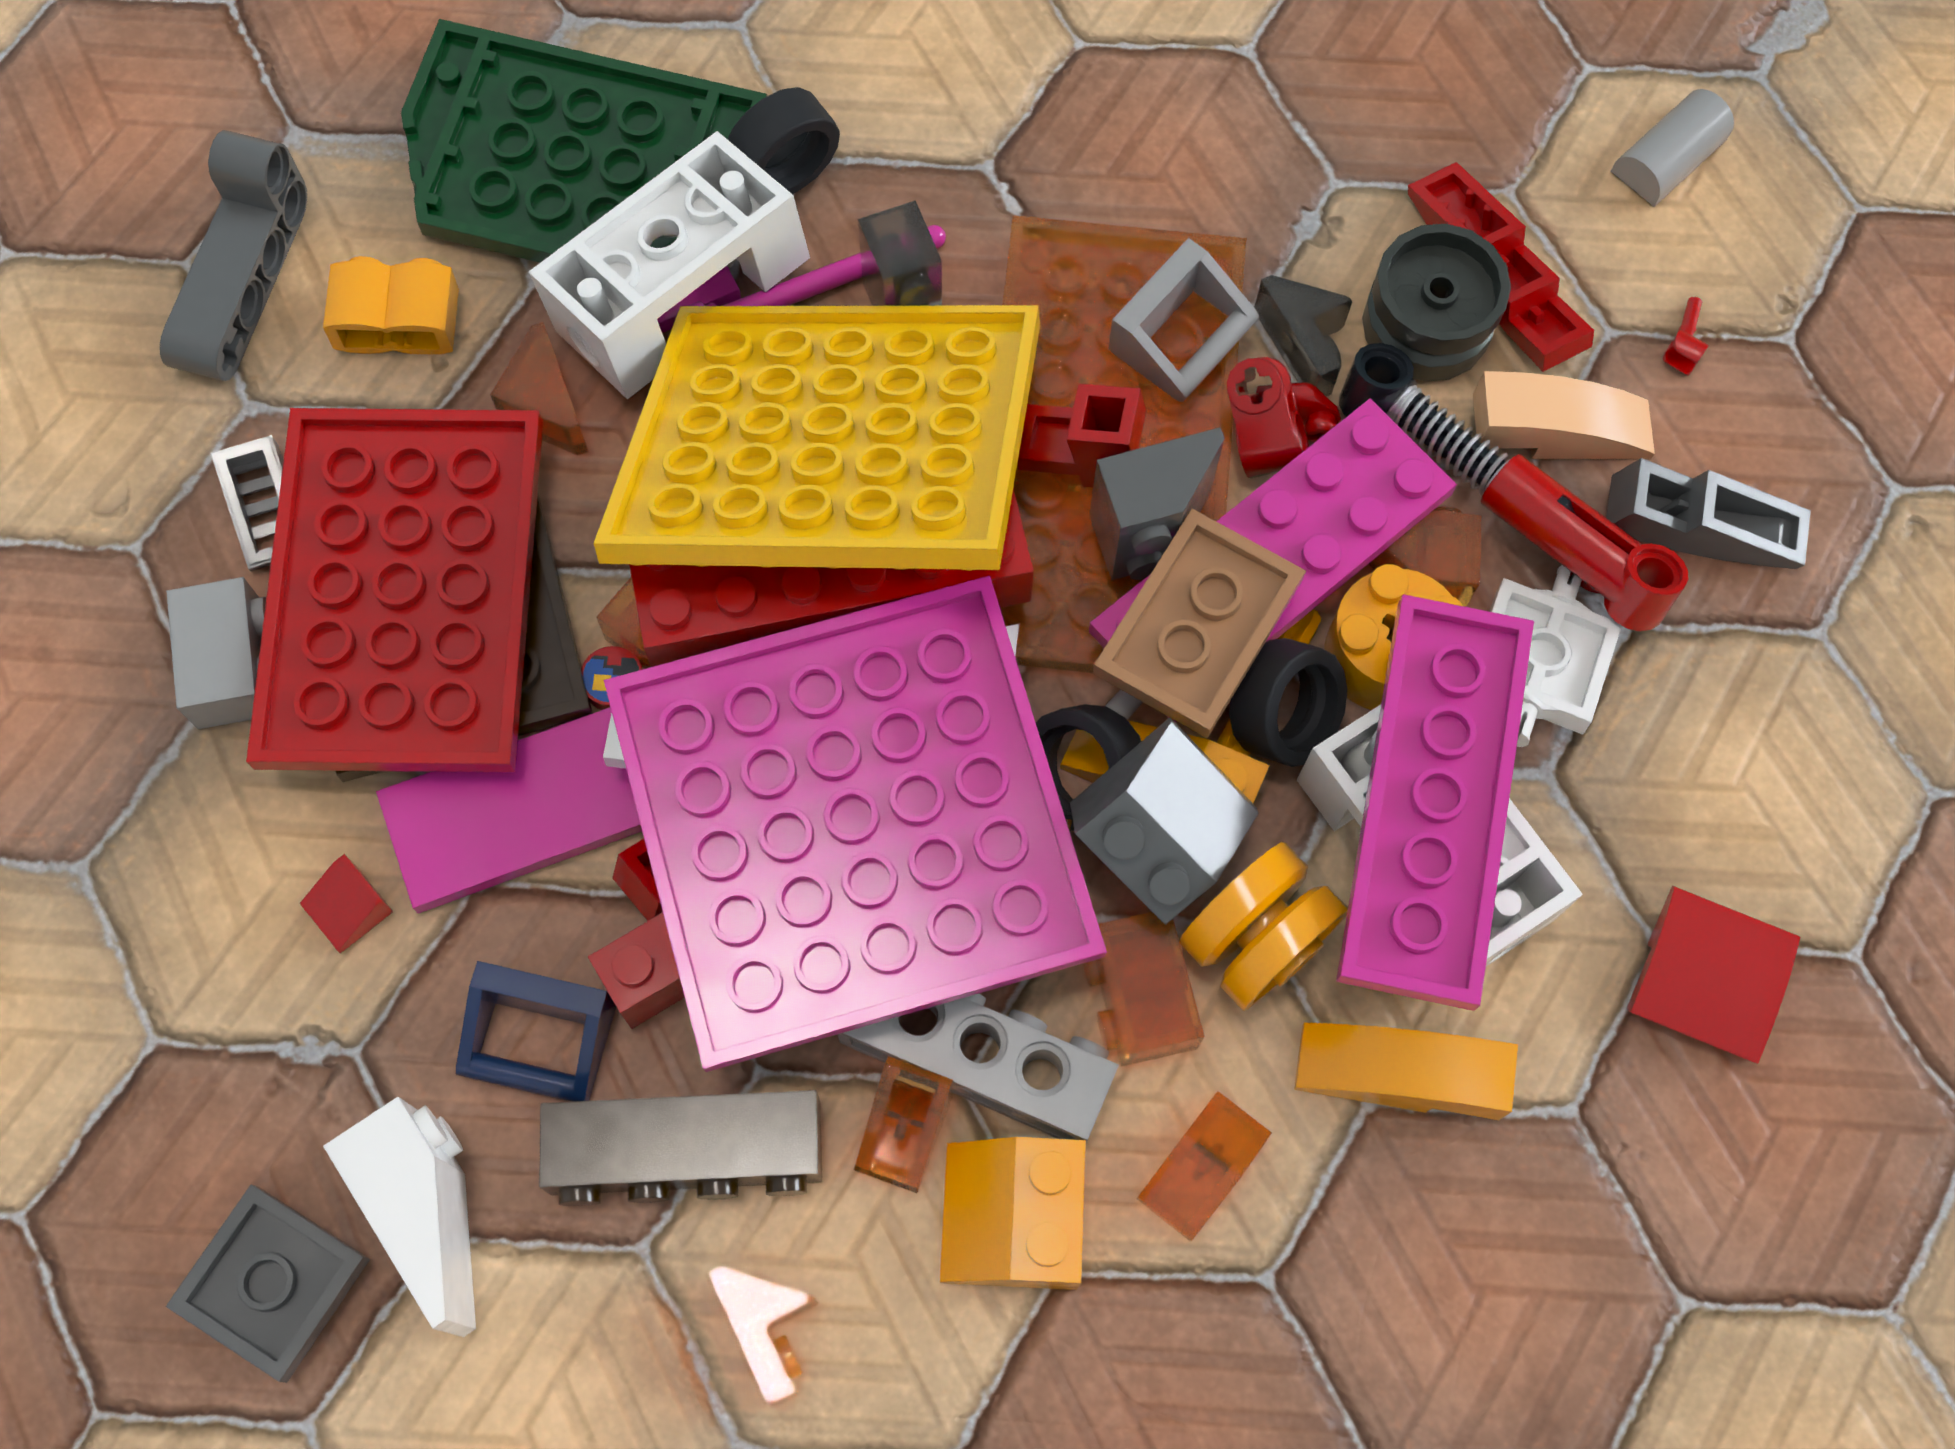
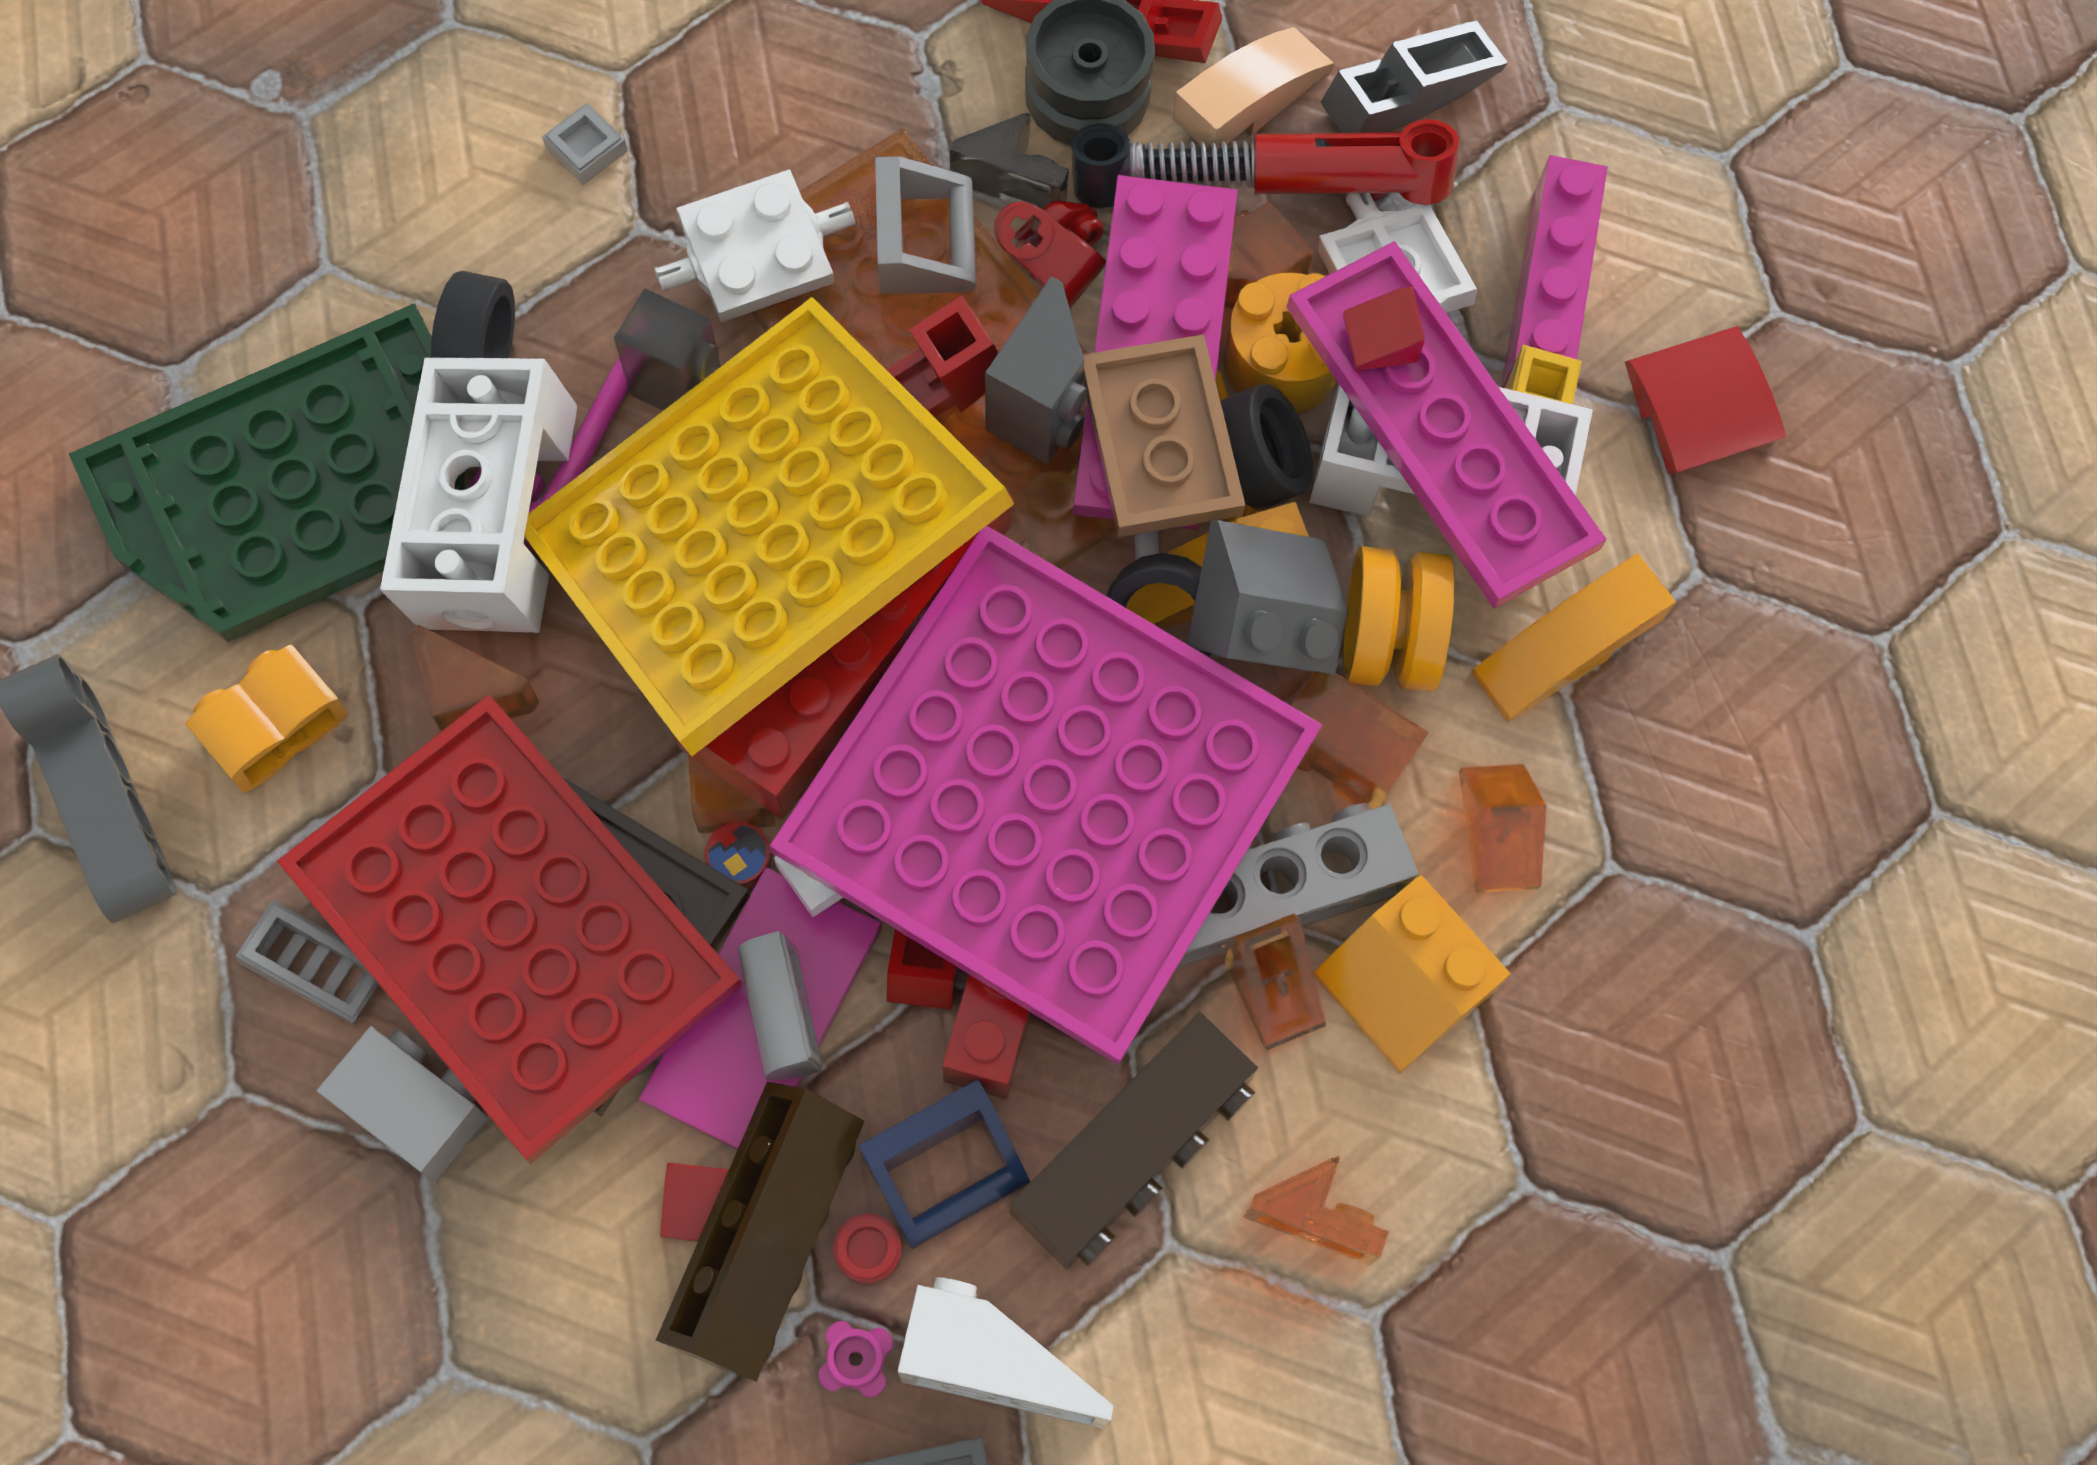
camera: 45 degrees left, 0 degrees up
none -> light grey tile [542,103,628,185]
none -> white plate [654,169,856,323]
none -> dark brown brick [655,1081,865,1382]
none -> light grey brick [737,931,823,1081]
none -> dark pink plate [818,1321,893,1398]
none -> red tile [833,1213,902,1285]
none -> red slope [1343,286,1425,371]
none -> dark pink brick [1501,155,1608,388]
none -> yellow slope [1505,345,1582,405]

